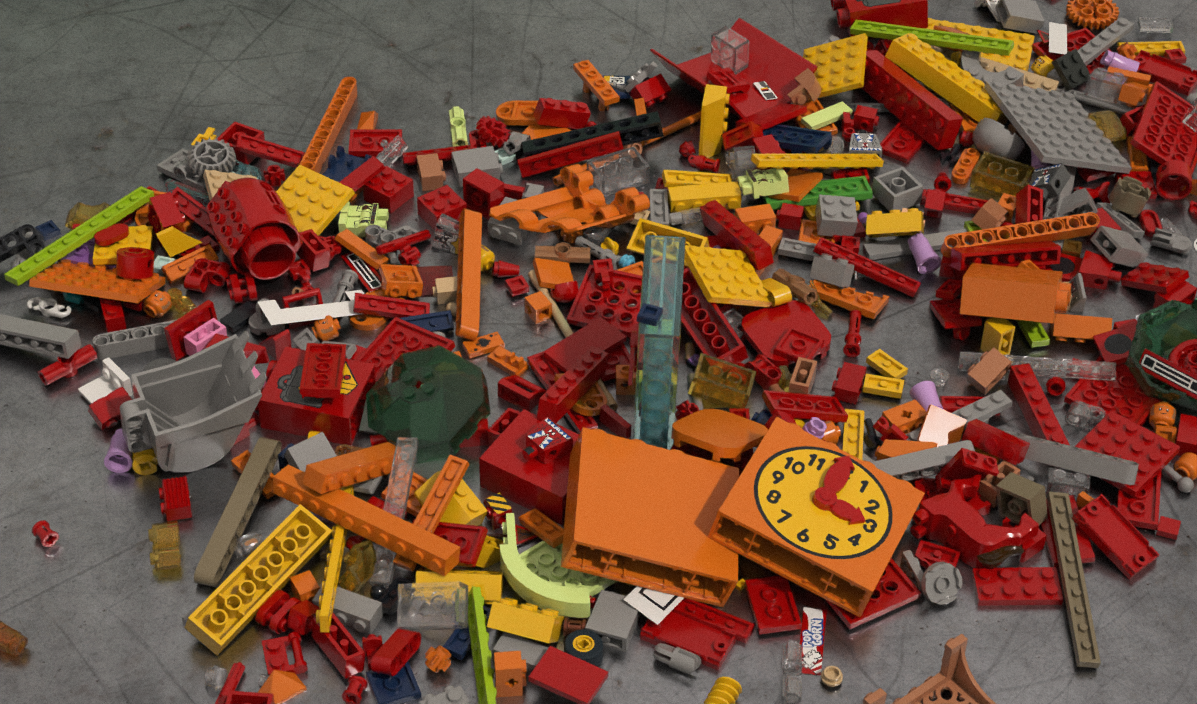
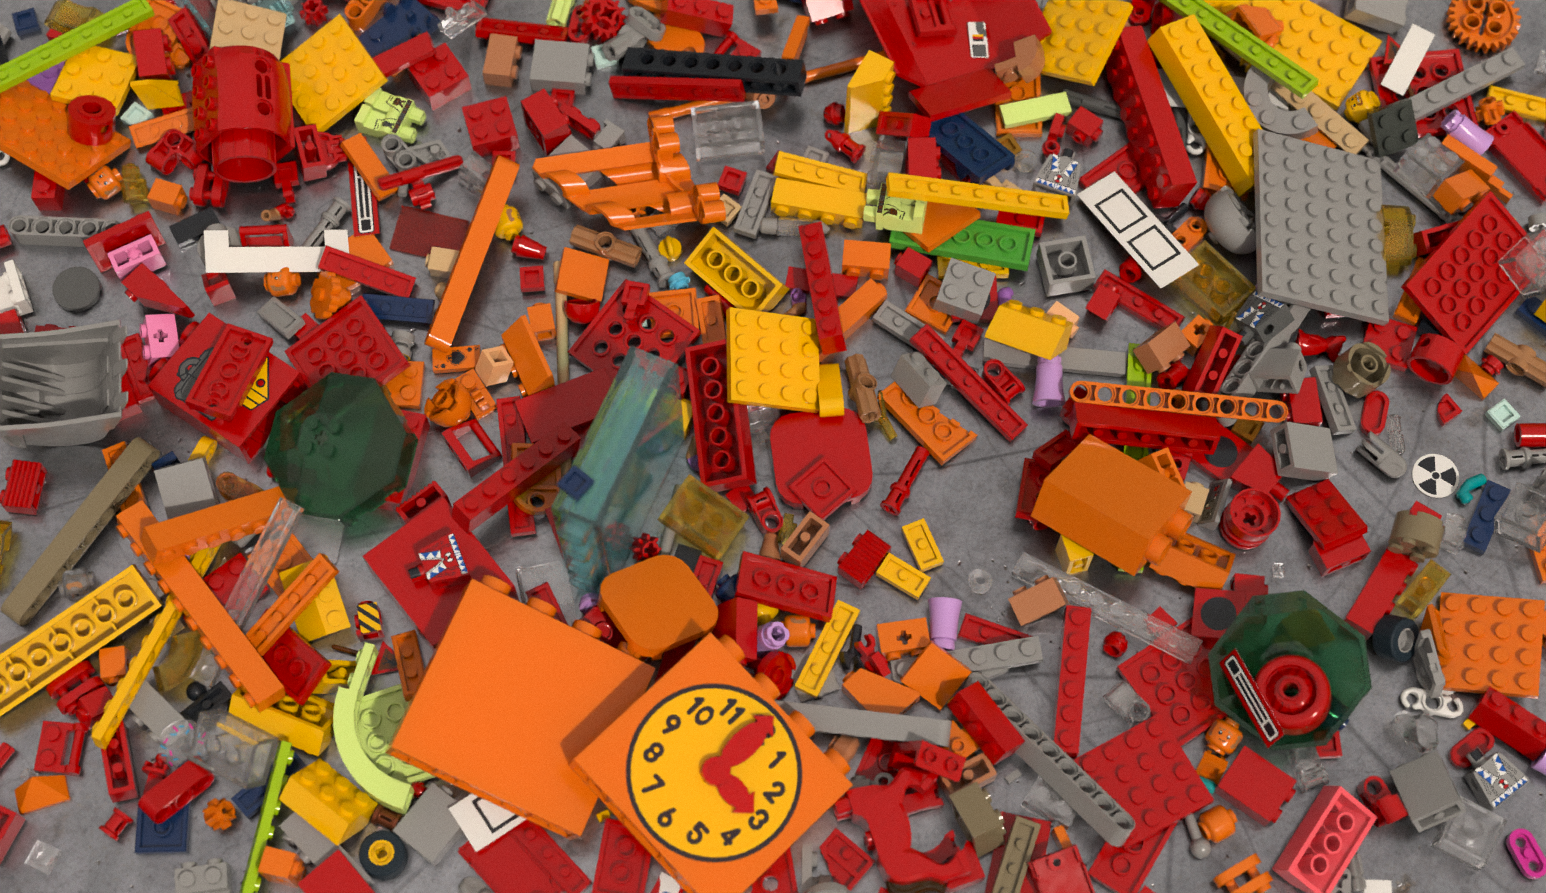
camera: 20 degrees right, 25 degrees up
red tile [94,223,129,246] -> none
light grey plate [292,328,320,350] -> none
orange plate [379,264,423,298] -> none
none -> orange brick [147,178,187,216]
none -> clear dish [157,720,209,769]
none -> orange plant [310,271,351,320]
none -> orange cylinder [424,378,472,428]
none -> light nougat brick [475,346,514,386]
none -> orange slope [500,315,555,398]
none -> light grey beam [627,6,666,41]
none -> red piece [981,359,1025,405]
none -> white sticker [1077,172,1199,288]
none -> red wheel [1219,488,1281,550]

